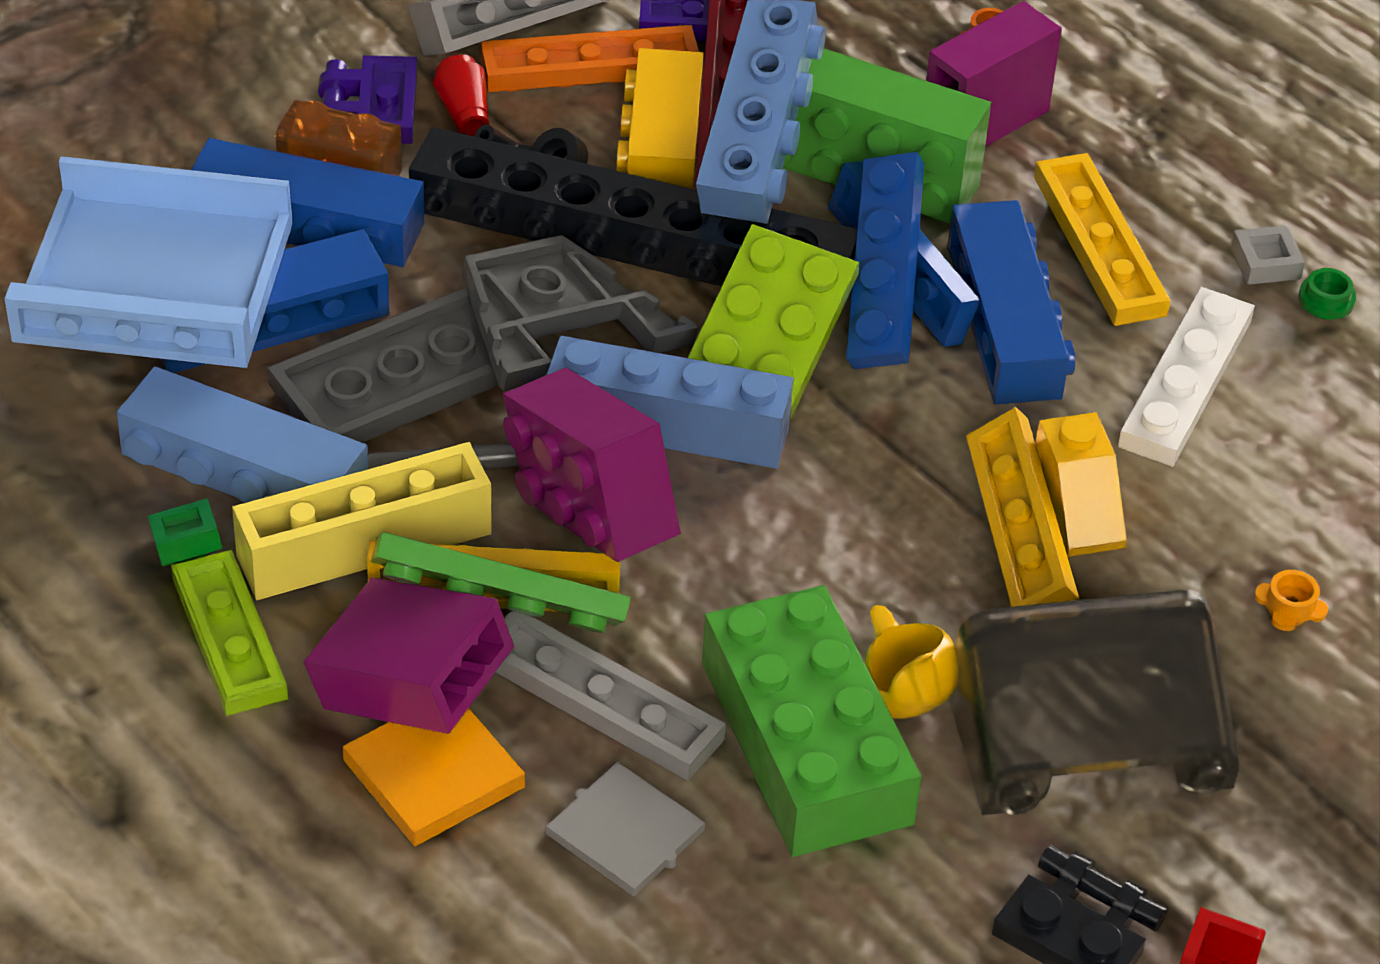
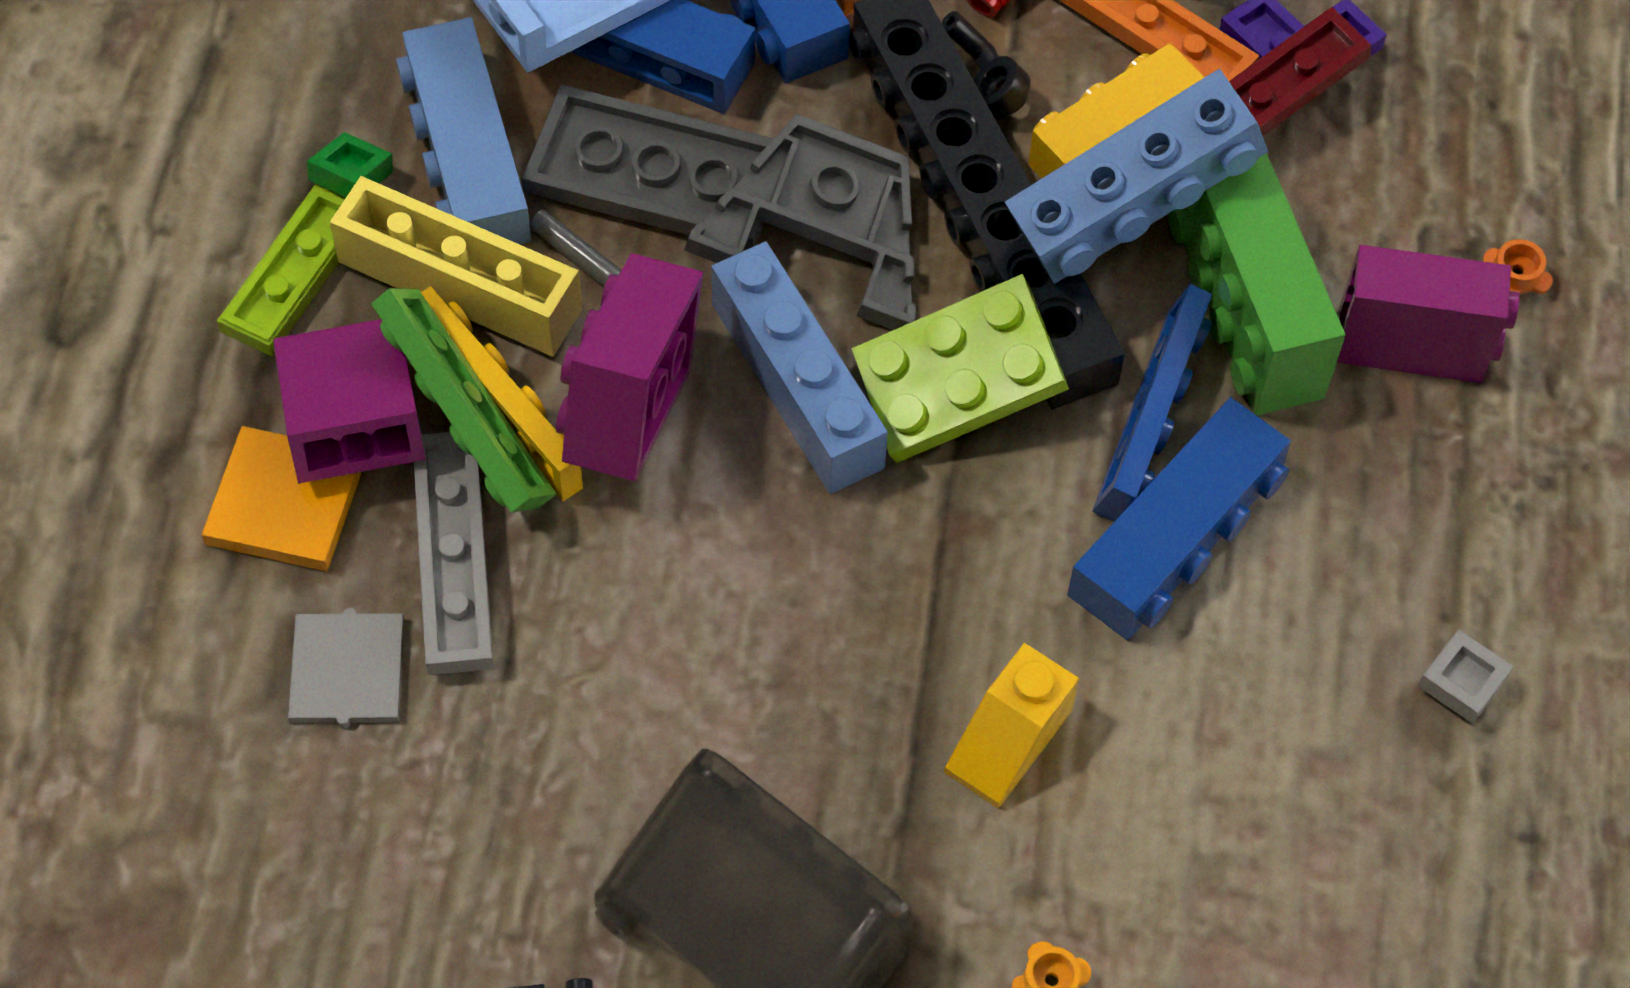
camera: 50 degrees right, 15 degrees up
bright green brick [702,585,922,857] -> none
blue plate [846,152,925,369] -> none
yellow hair [865,605,959,719] -> none
yellow plate [966,407,1079,627] -> none
yellow plate [1034,153,1171,326] -> none
white plate [1118,287,1255,467] -> none
green plate [1298,268,1357,320] -> none

